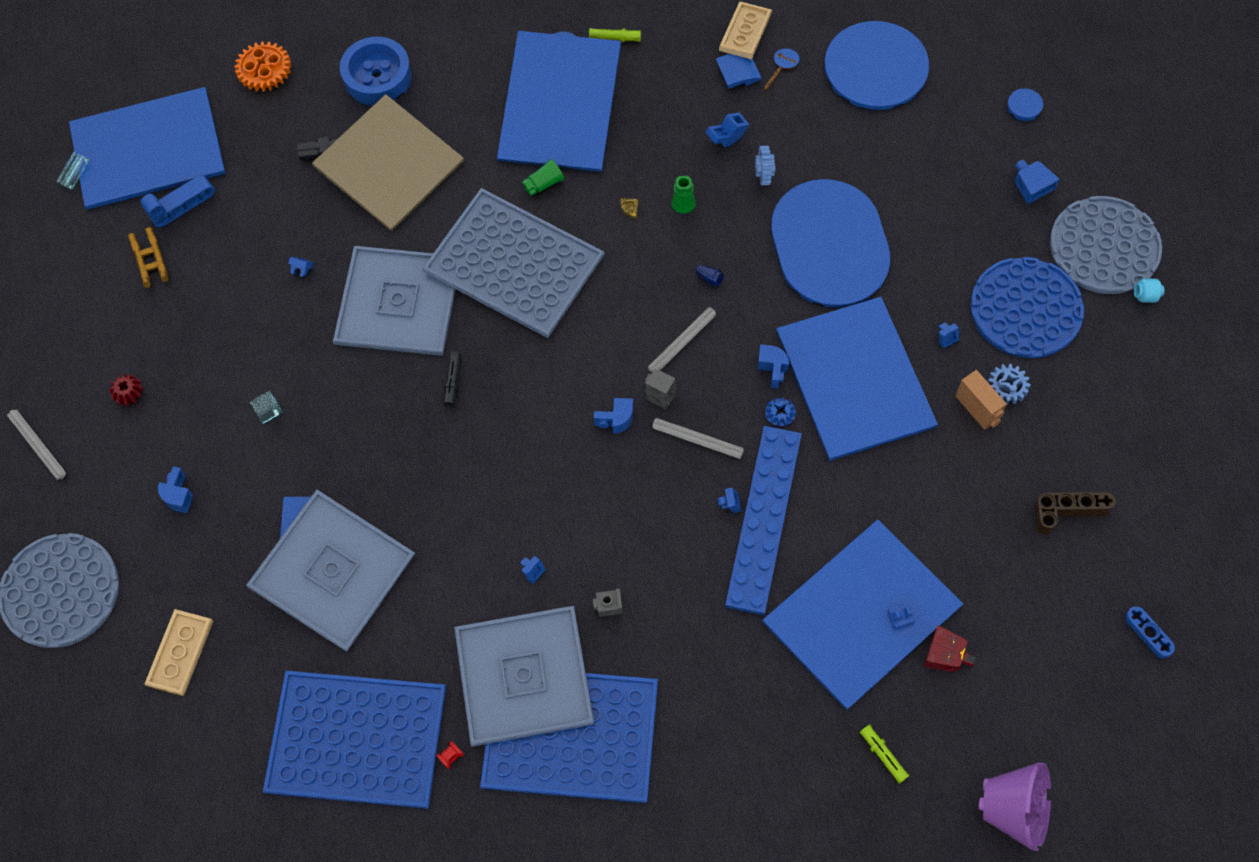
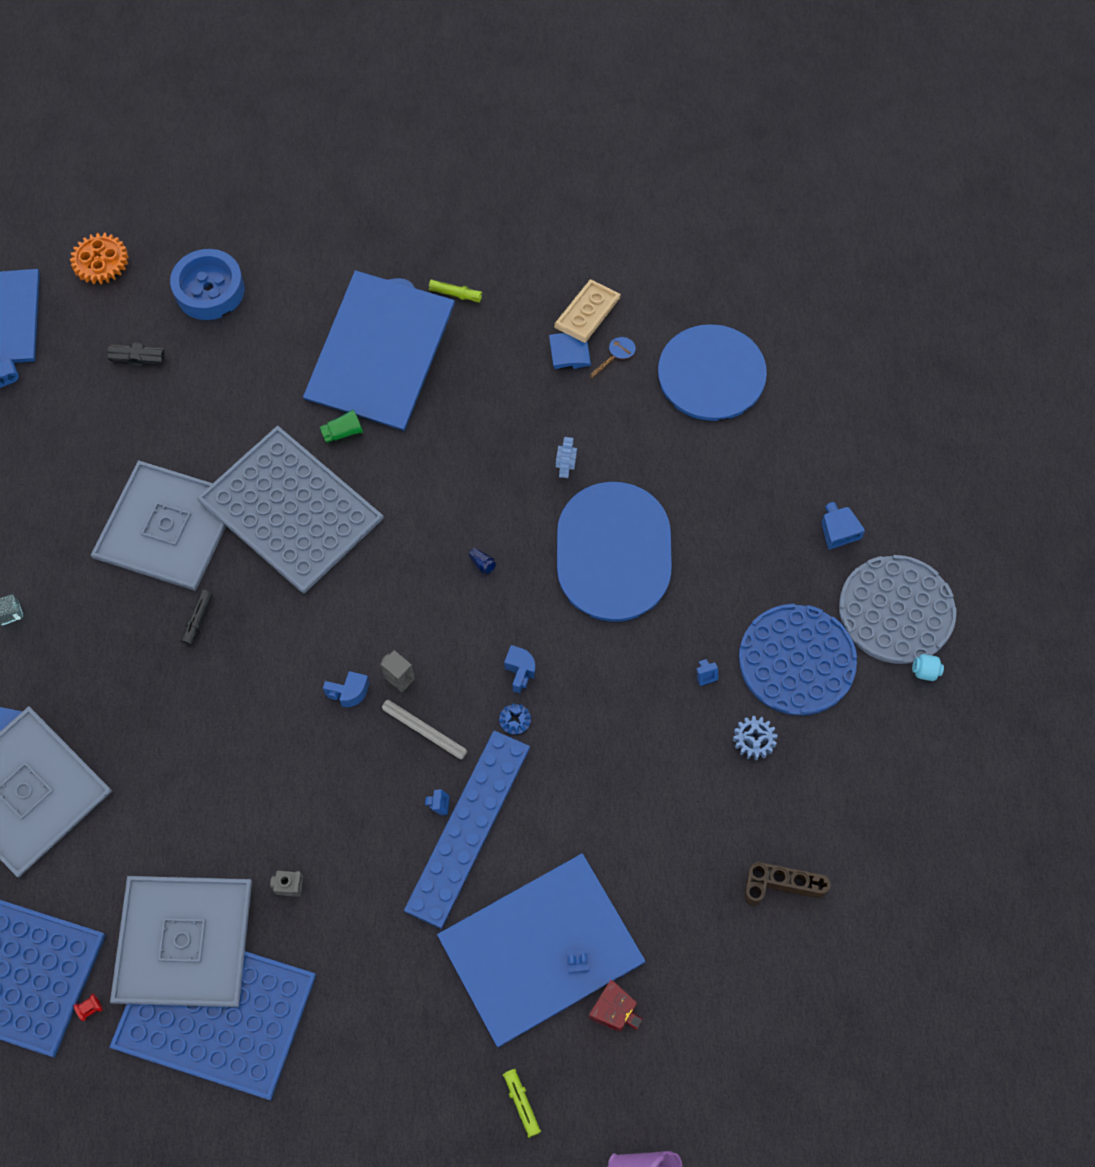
camera: 10 degrees right, 0 degrees up
blue tile [288,257,314,277] -> none
dark tan tile [312,94,464,231] -> none
blue tile [520,556,546,584] -> none
clear yellow tile [620,198,638,218] -> none
light grey axle [648,307,716,373] -> none
green plant [671,176,696,214] -> none
blue brick [706,113,749,147] -> none
blue tile [776,297,938,461] -> none
medium nougat brick [955,370,1007,430] -> none
blue tile [1007,88,1043,121] -> none
blue beam [1125,606,1175,659] -> none

